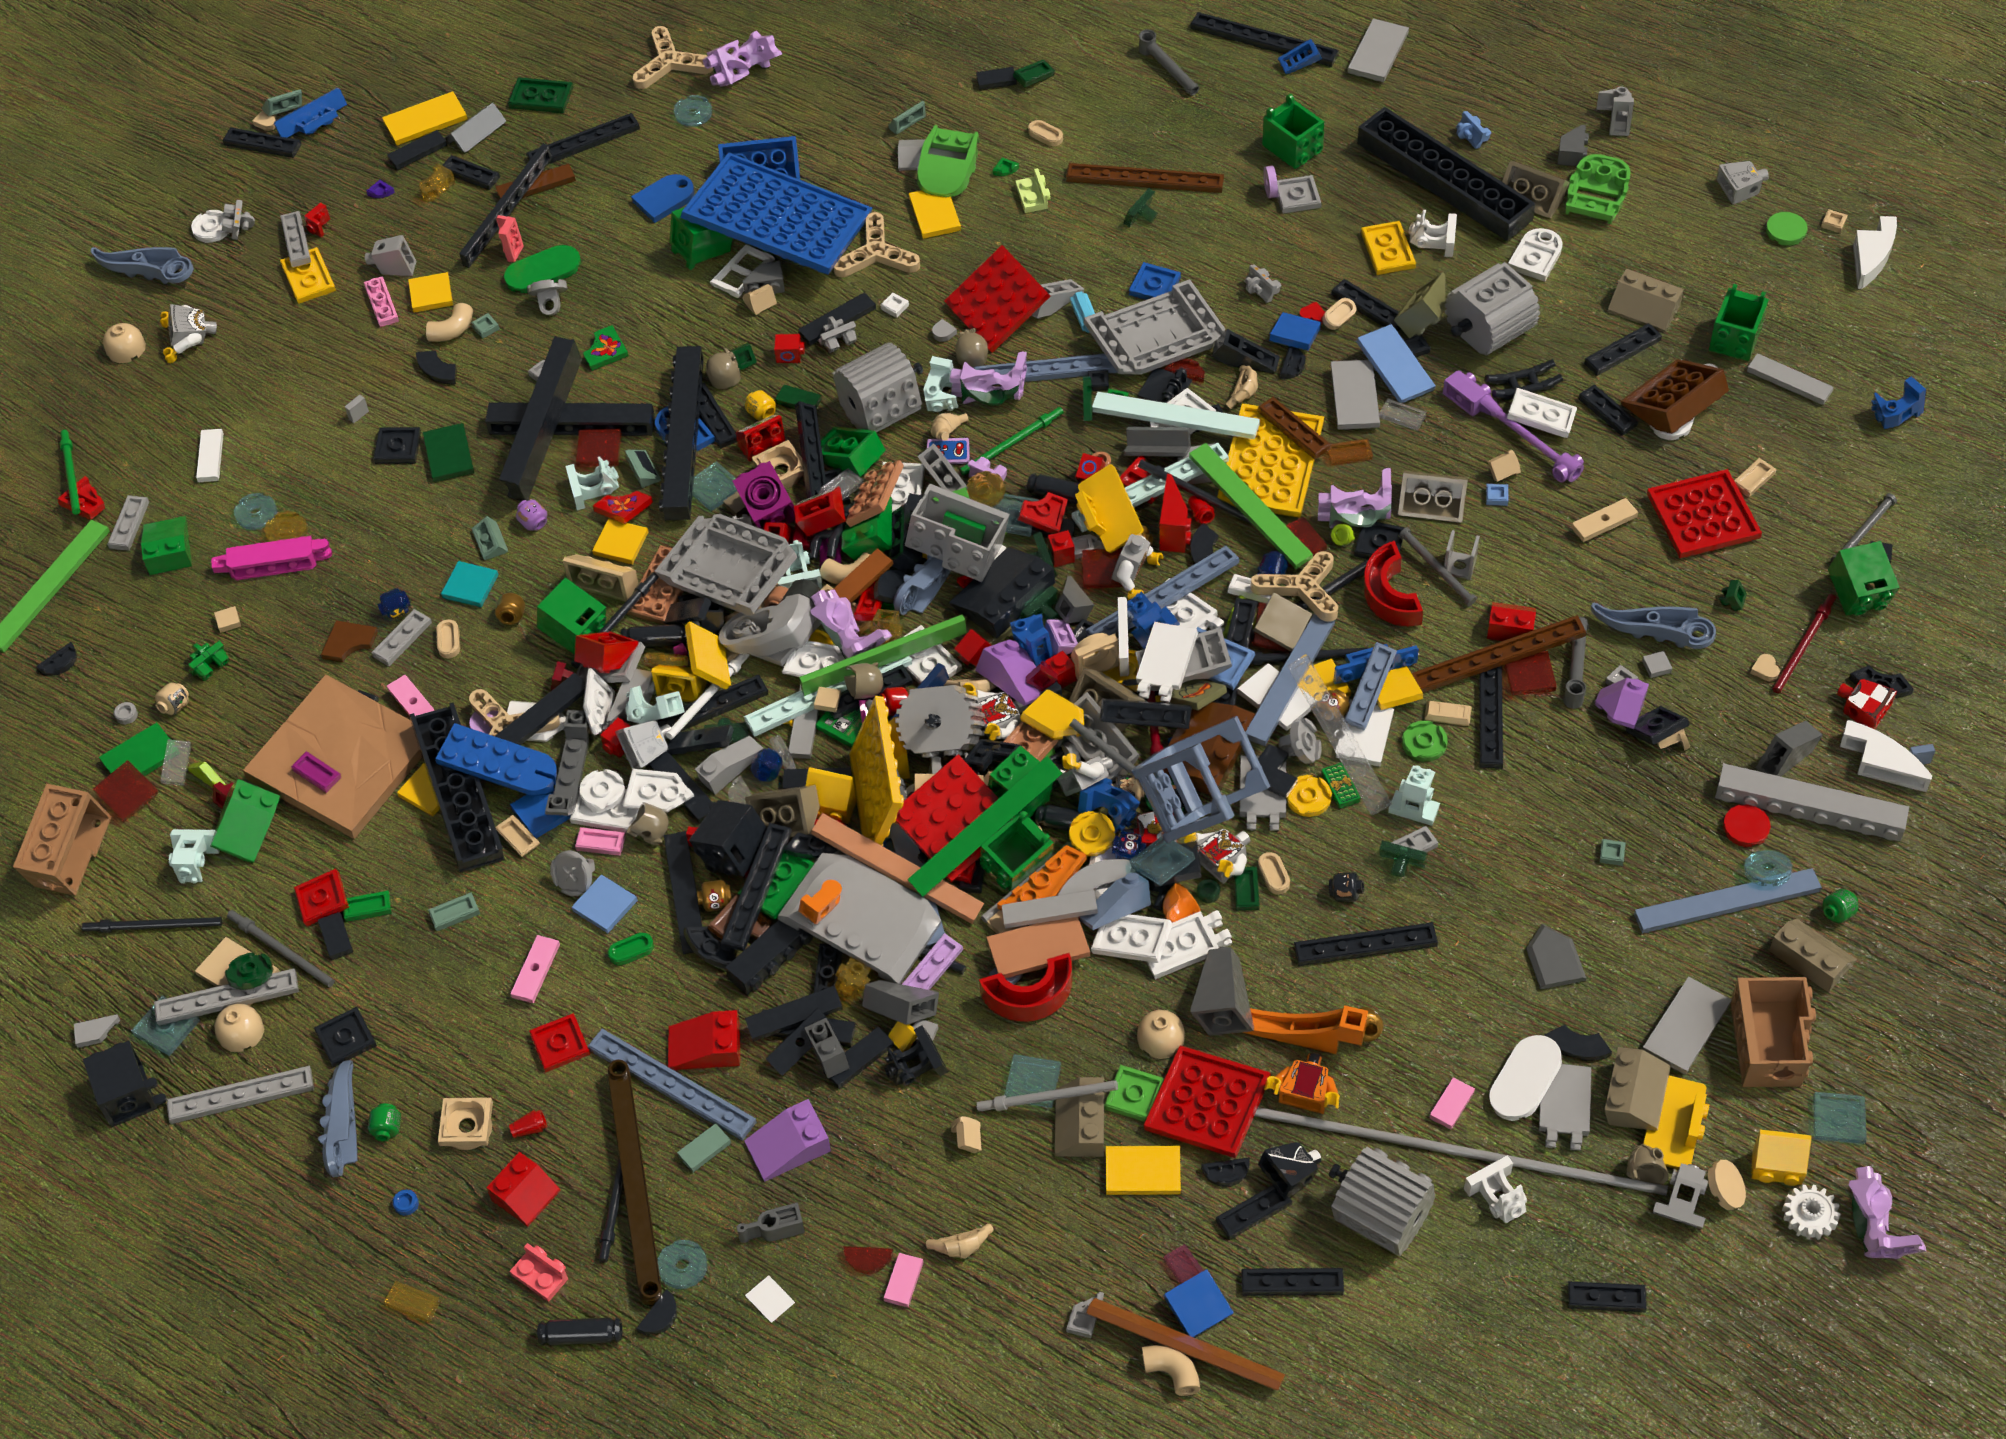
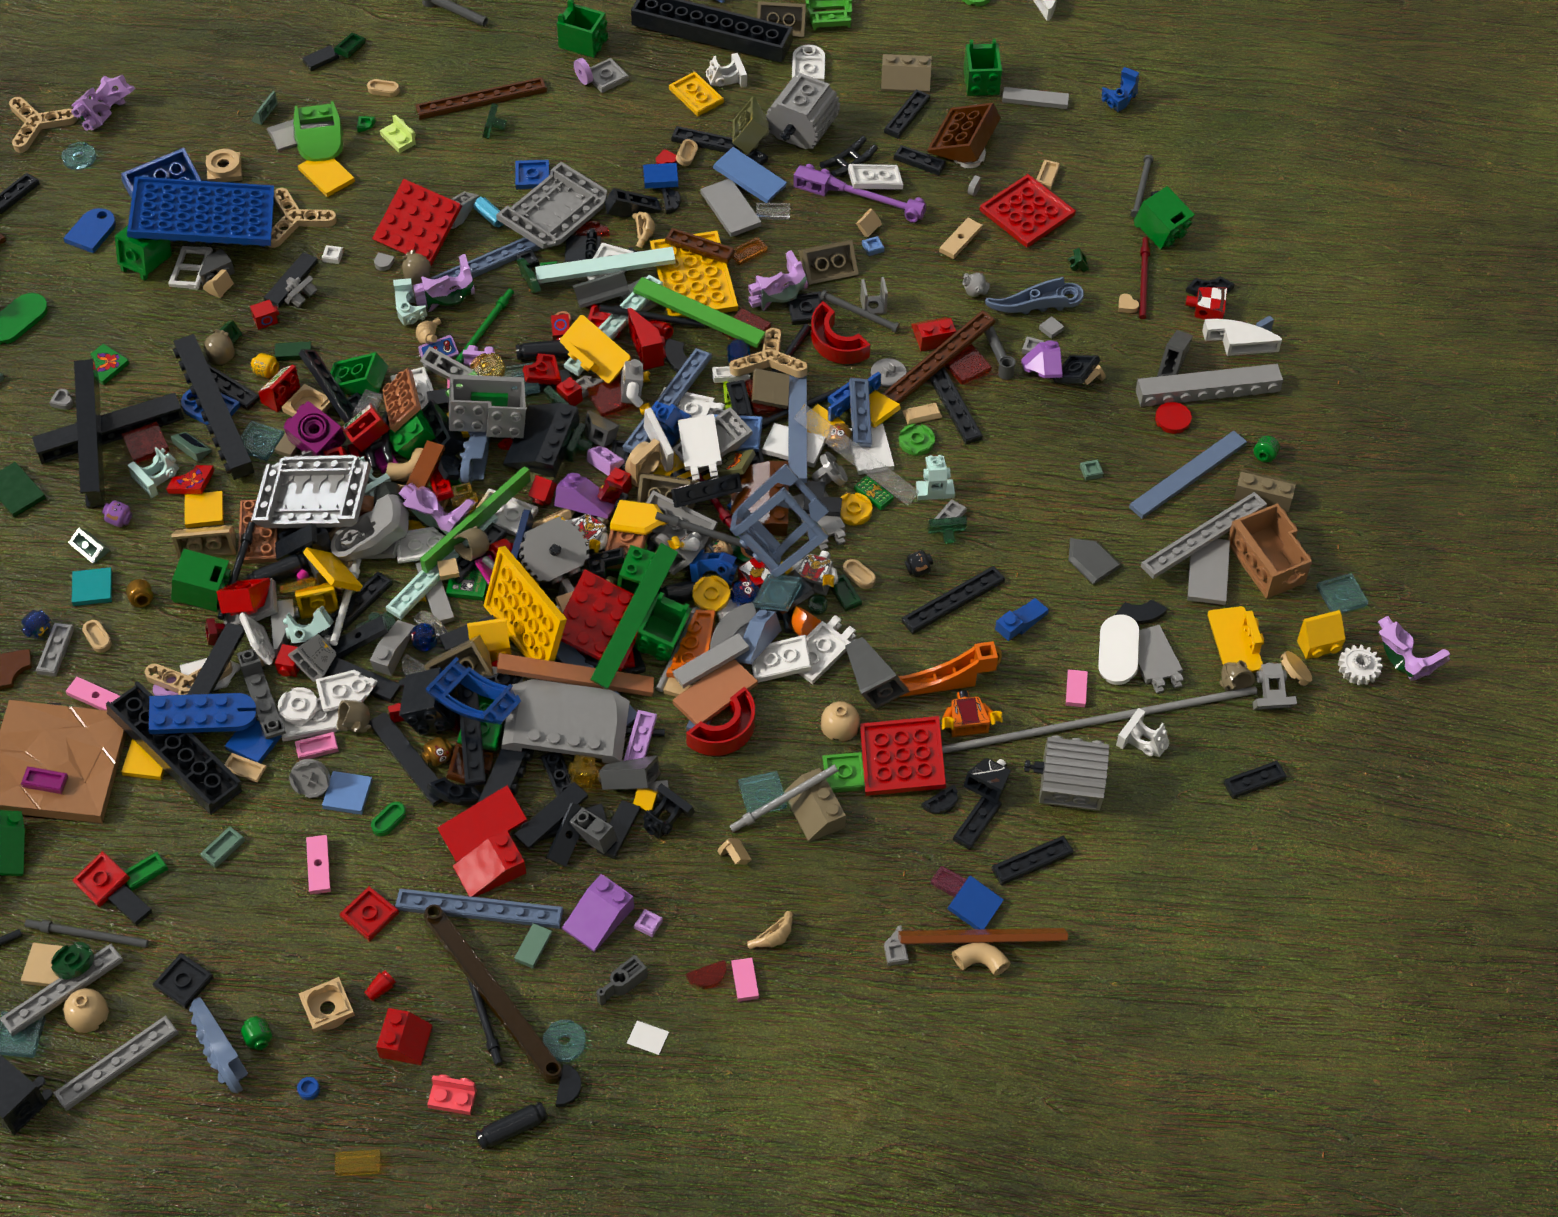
camera: 30 degrees left, 0 degrees up
light grey tile [527,279,568,316] -> none
orange leg [798,880,842,925] -> none
light grey piece [832,342,923,432] -> none
blue tile [1010,614,1054,667] -> none
yellow tile [1106,1146,1181,1195] -> none
light grey hips [1244,264,1281,303] -> none
lime tile [1331,524,1355,545] -> none
dark tan slope [1605,1047,1670,1131] -> none
clear light blue tile [1744,850,1792,886] -> none
none -> tan piece [206,149,243,182]
none -> blue wedge [426,657,521,725]
none -> red tile [437,785,528,862]
none -> lavender tile [634,909,663,938]
none -> light grey piece [871,358,906,387]
none -> light grey piece [962,272,990,297]
none -> light grey tile [968,175,981,197]
none -> blue slope [995,598,1049,641]
none -> light grey plate [1141,492,1267,579]

